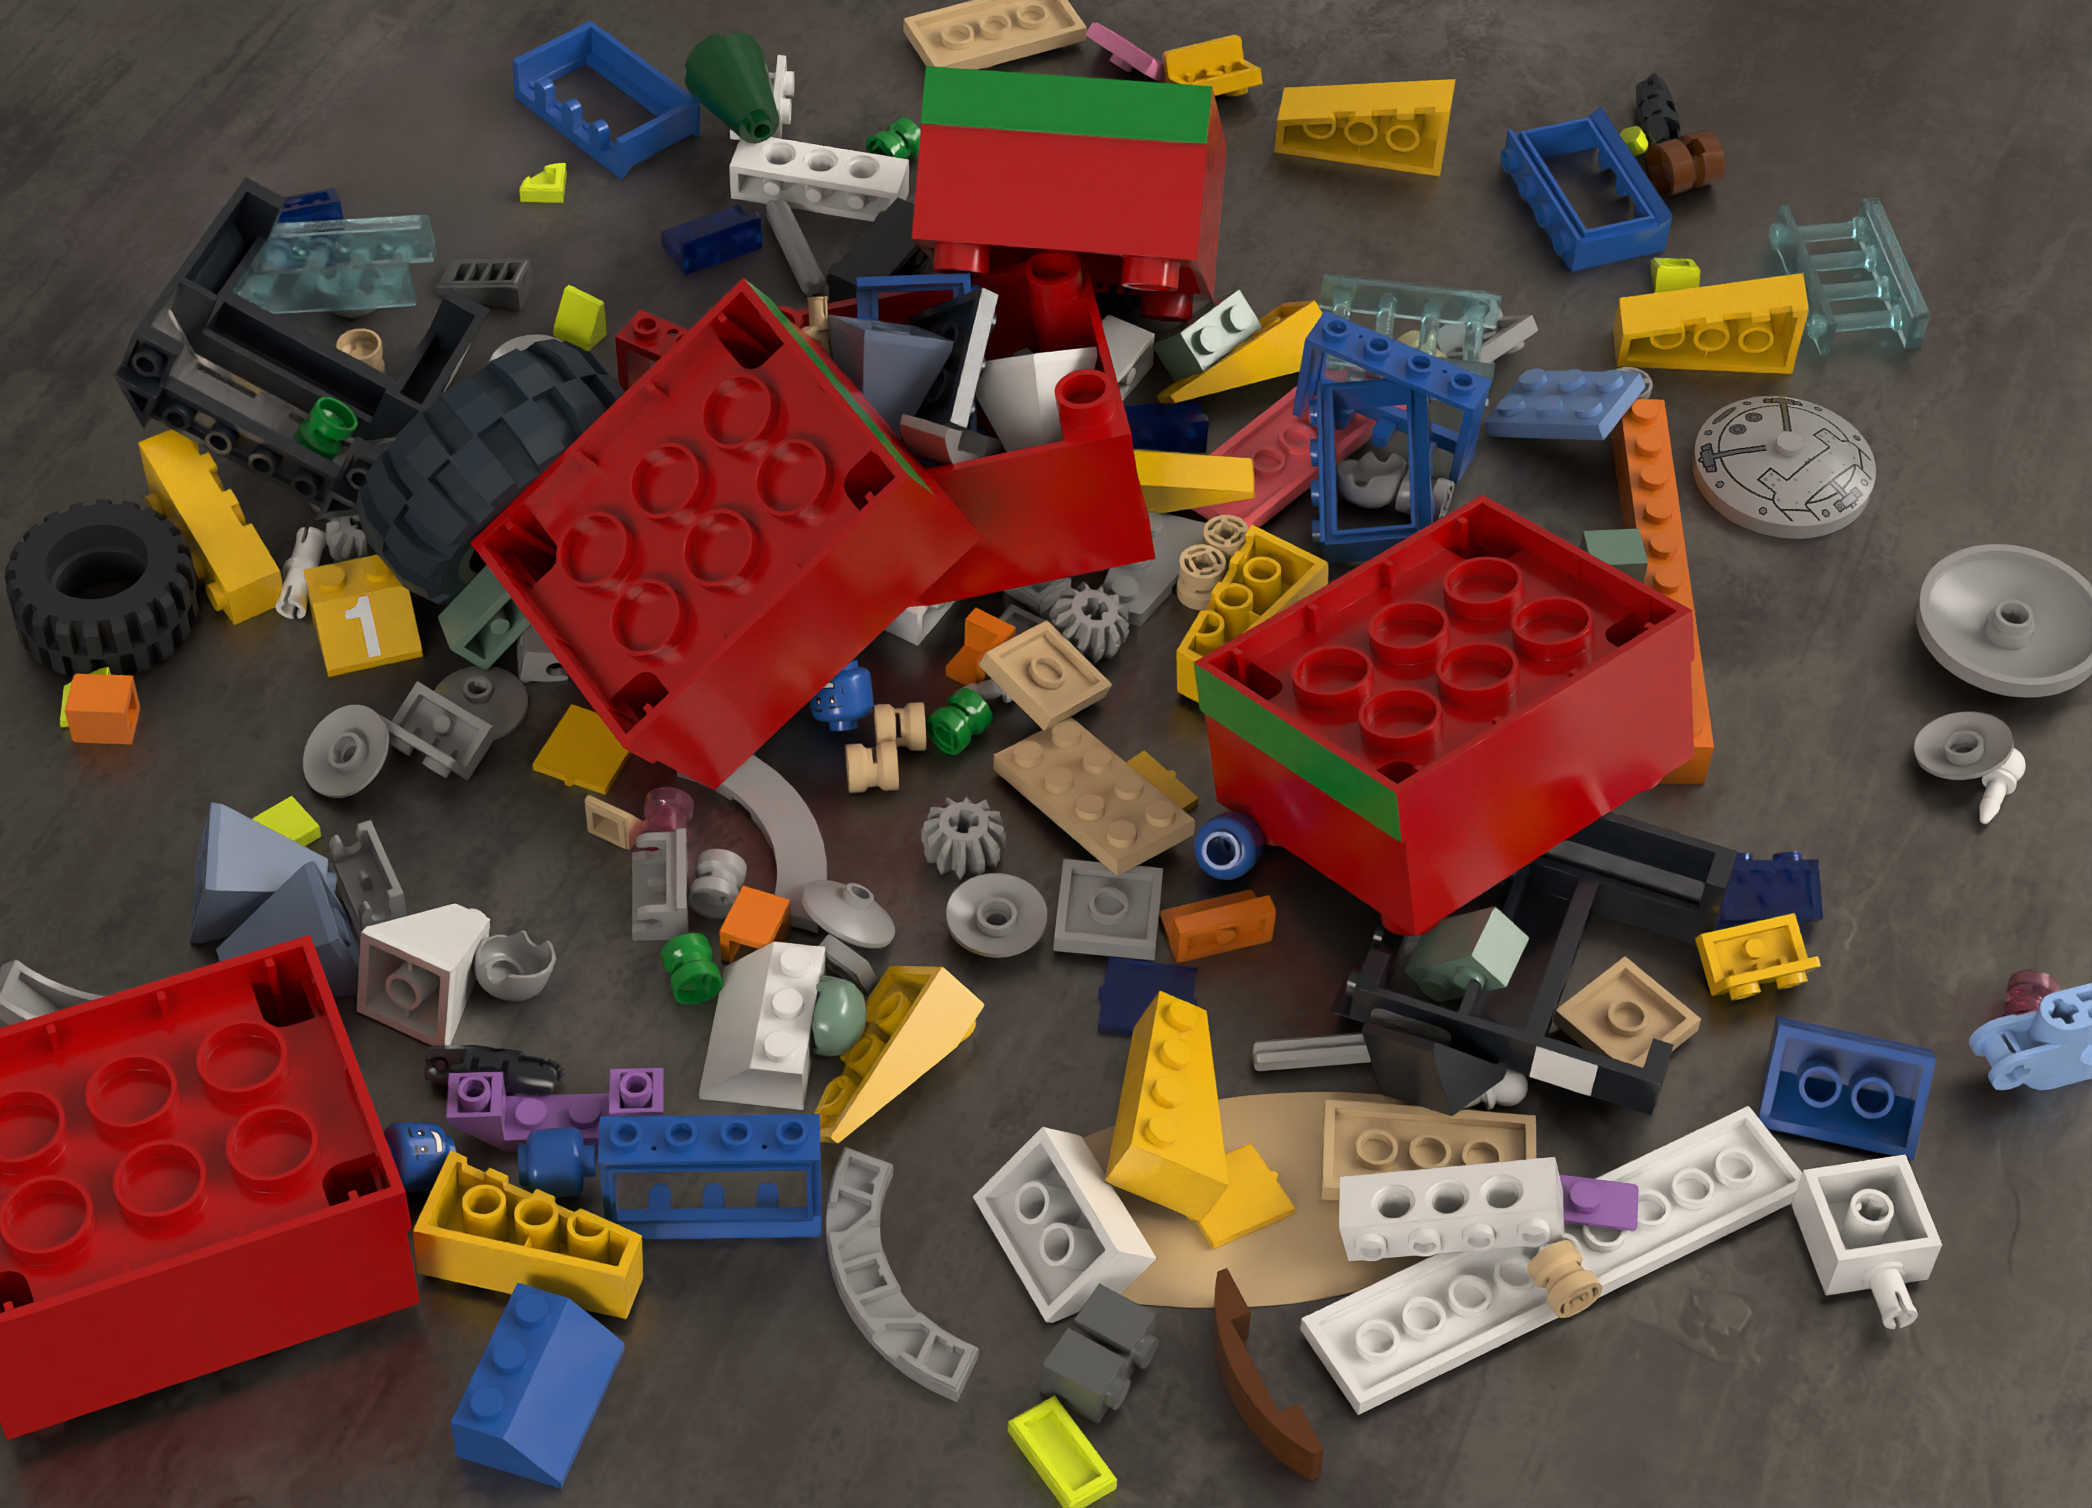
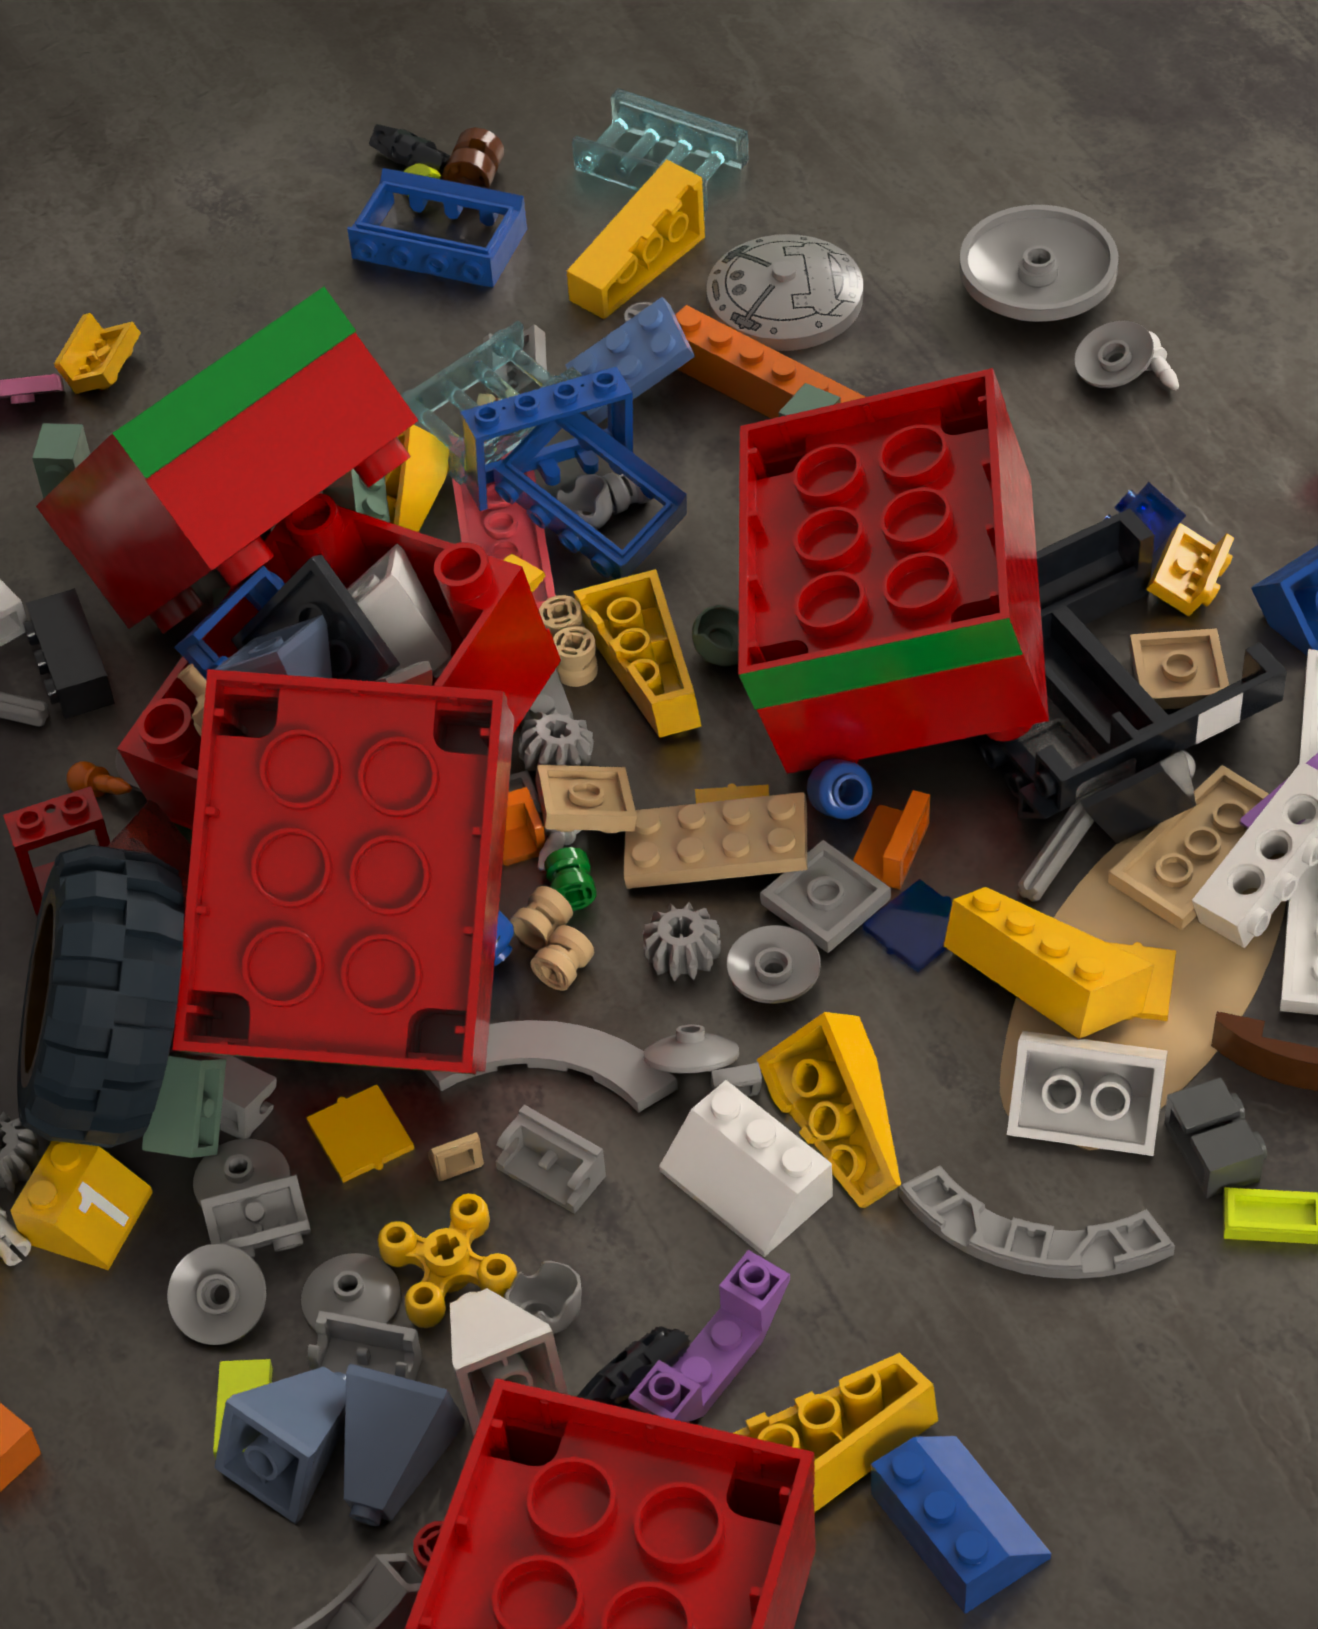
camera: 45 degrees left, 0 degrees up
blue head [518,1127,596,1198] -> none
blue window [598,1114,822,1240] -> none
clear pink wheel [639,787,694,851] -> none
green wheel [660,933,723,1005] -> none
light grey wheel [688,849,747,920] -> none
orange panel [719,886,791,963] -> none
sand green hair [811,975,868,1057] -> none
yellow wedge [1274,79,1456,177] -> none
sand green brick [1404,906,1529,1002] -> none
neon yellow slope [1650,258,1701,293] -> none
none -> light grey dish [301,1253,401,1332]
none -> yellow gear [377,1193,517,1328]

